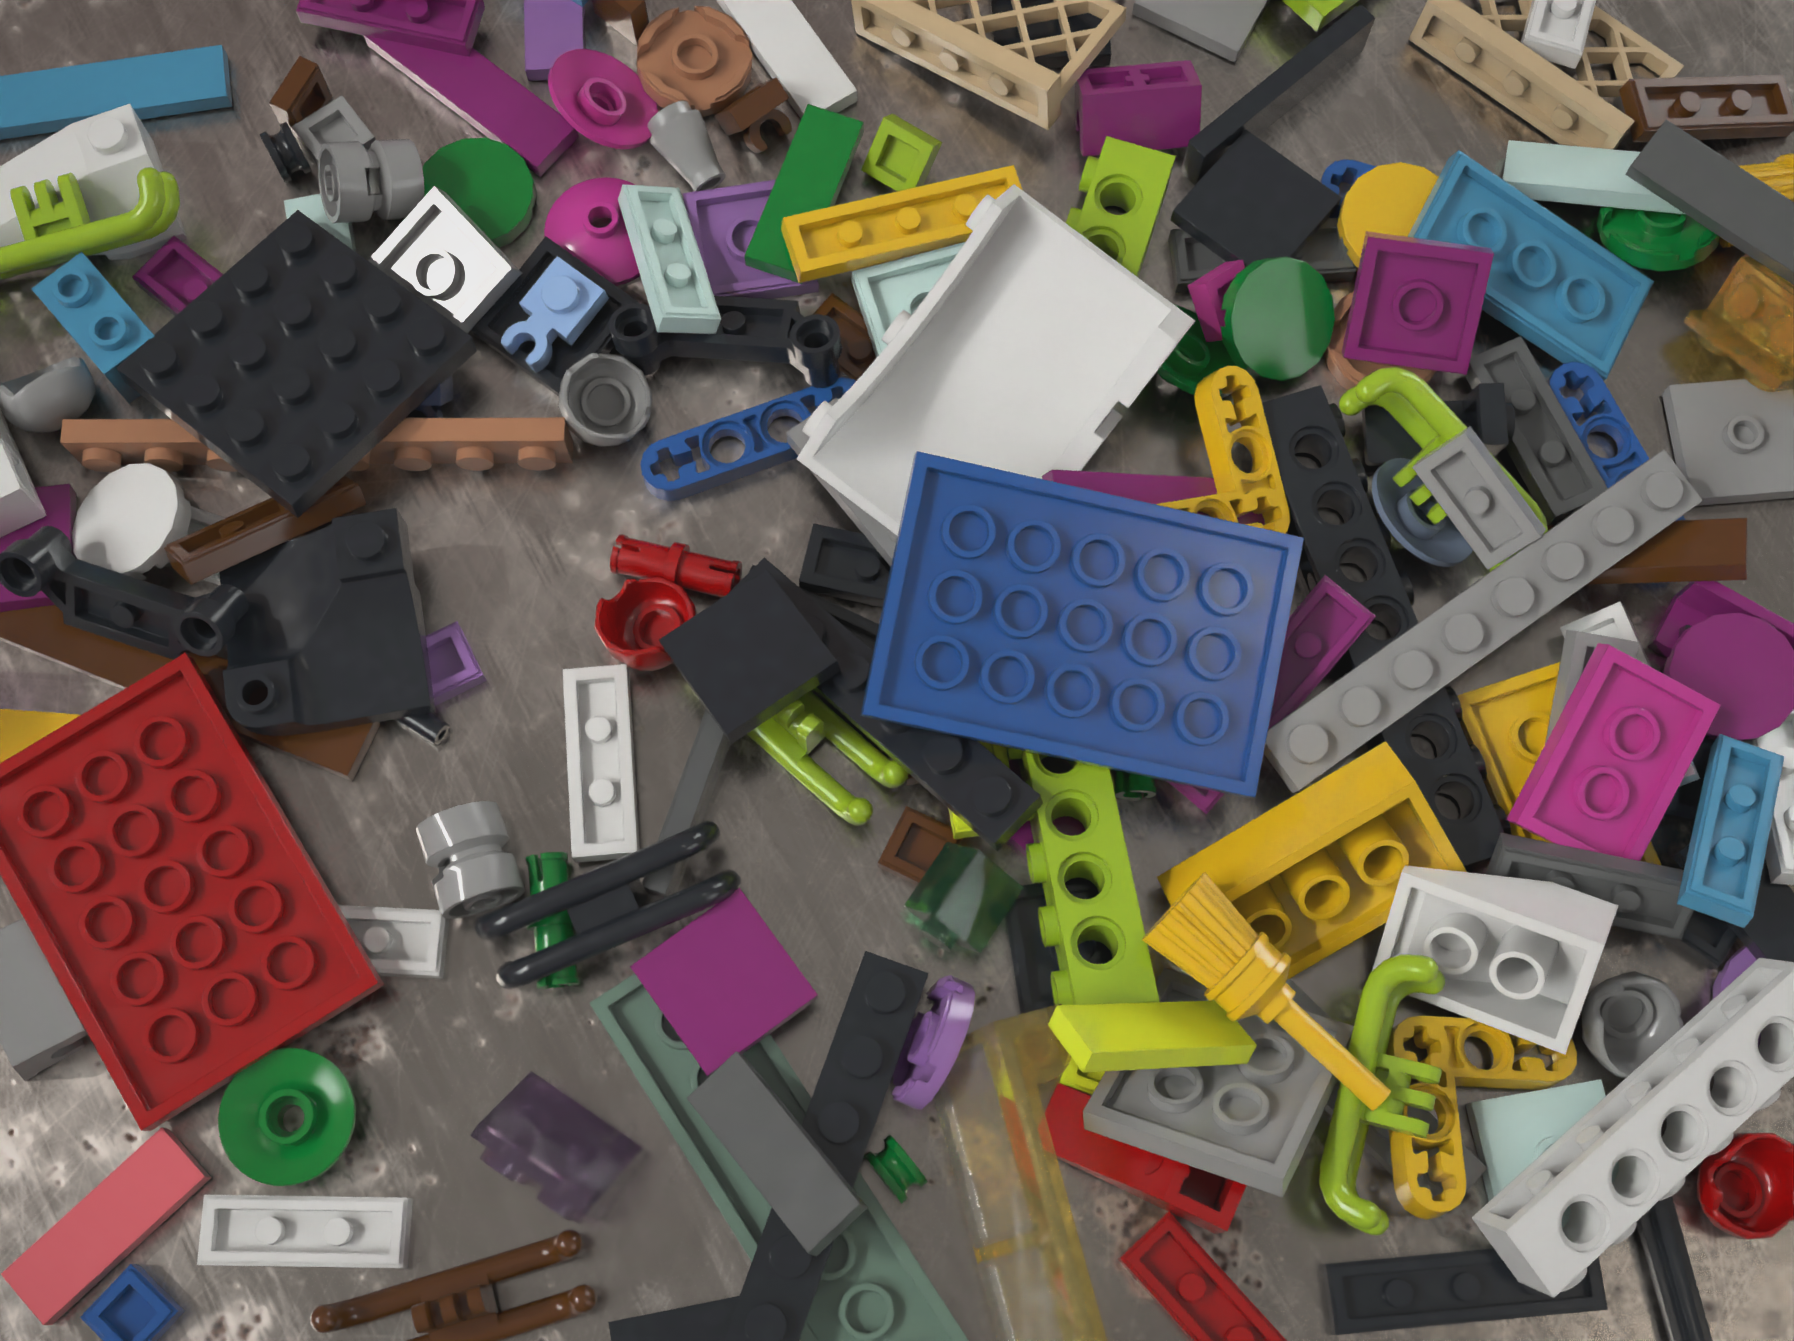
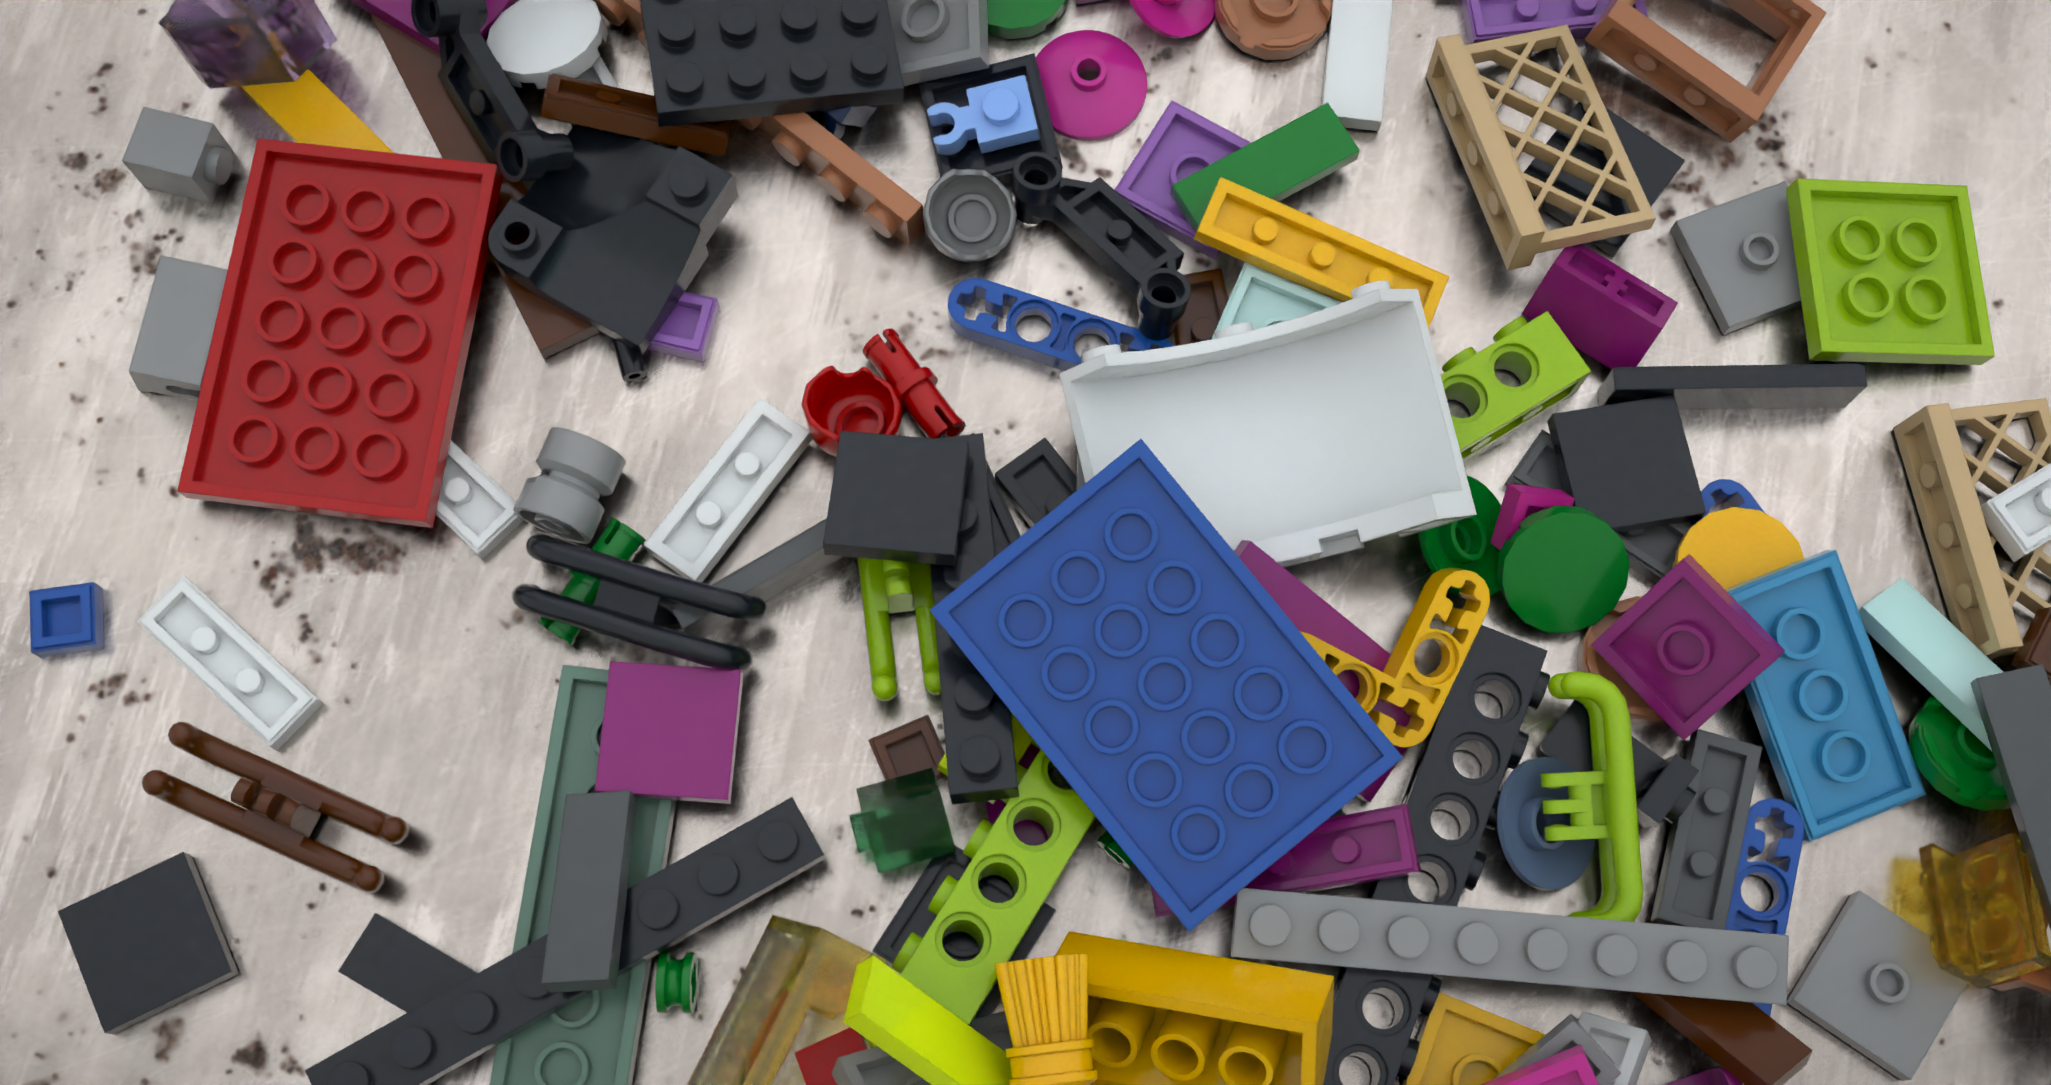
camera: 40 degrees right, 0 degrees up
coral tile [1,1127,211,1325] -> none
green dish [218,1048,356,1186] -> none
clear purple slope [470,1071,650,1224] -> none
light aqua tile [618,184,721,334] -> none
light grey cone [647,101,726,191] -> none
reddish brown tile [714,77,792,154] -> none
lime plate [861,113,943,191] -> none
medium lavender tile [891,975,975,1110] -> none
light grey plate [1412,426,1546,570] -> none

